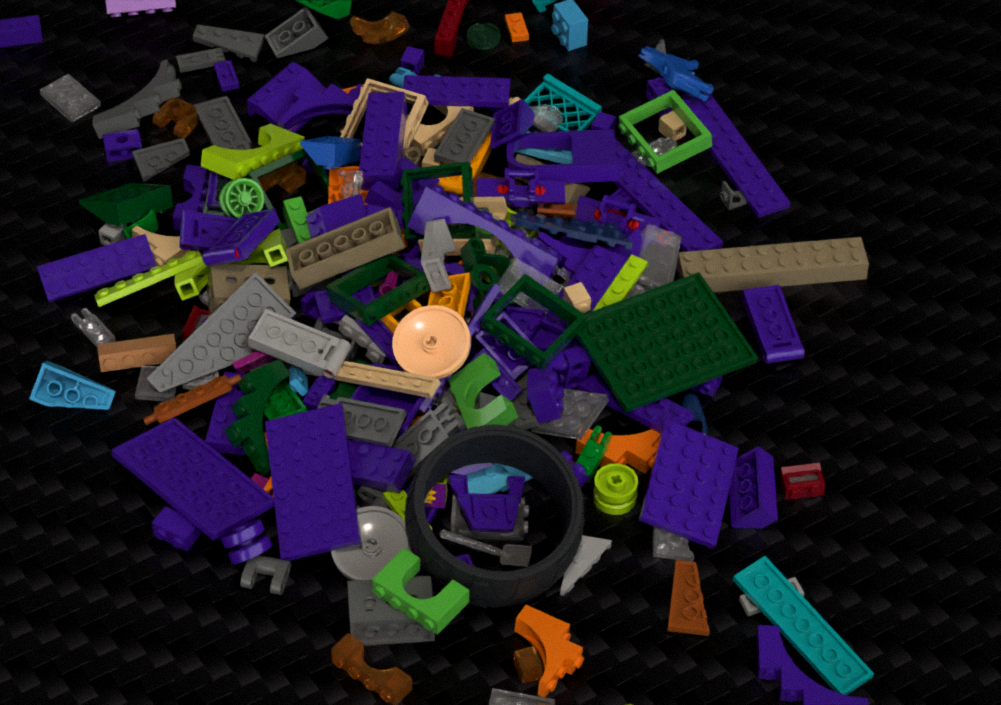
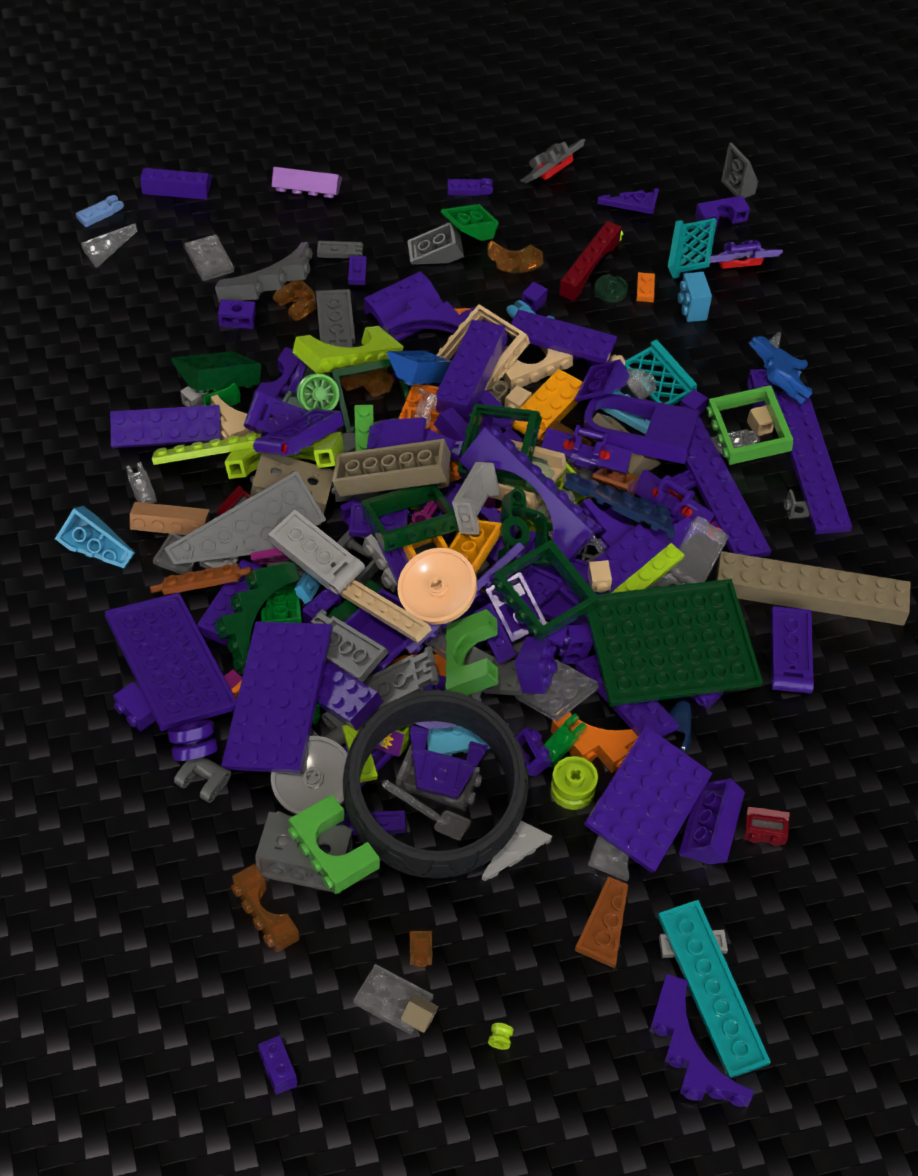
camera: 15 degrees right, 5 degrees up
dark grey wing [132,138,190,182] -> none
dark grey wing [193,24,264,63] -> none
dark grey plate [434,108,495,165] -> none
clear plate [497,257,563,315] -> none
orange arch [514,605,584,698] -> none

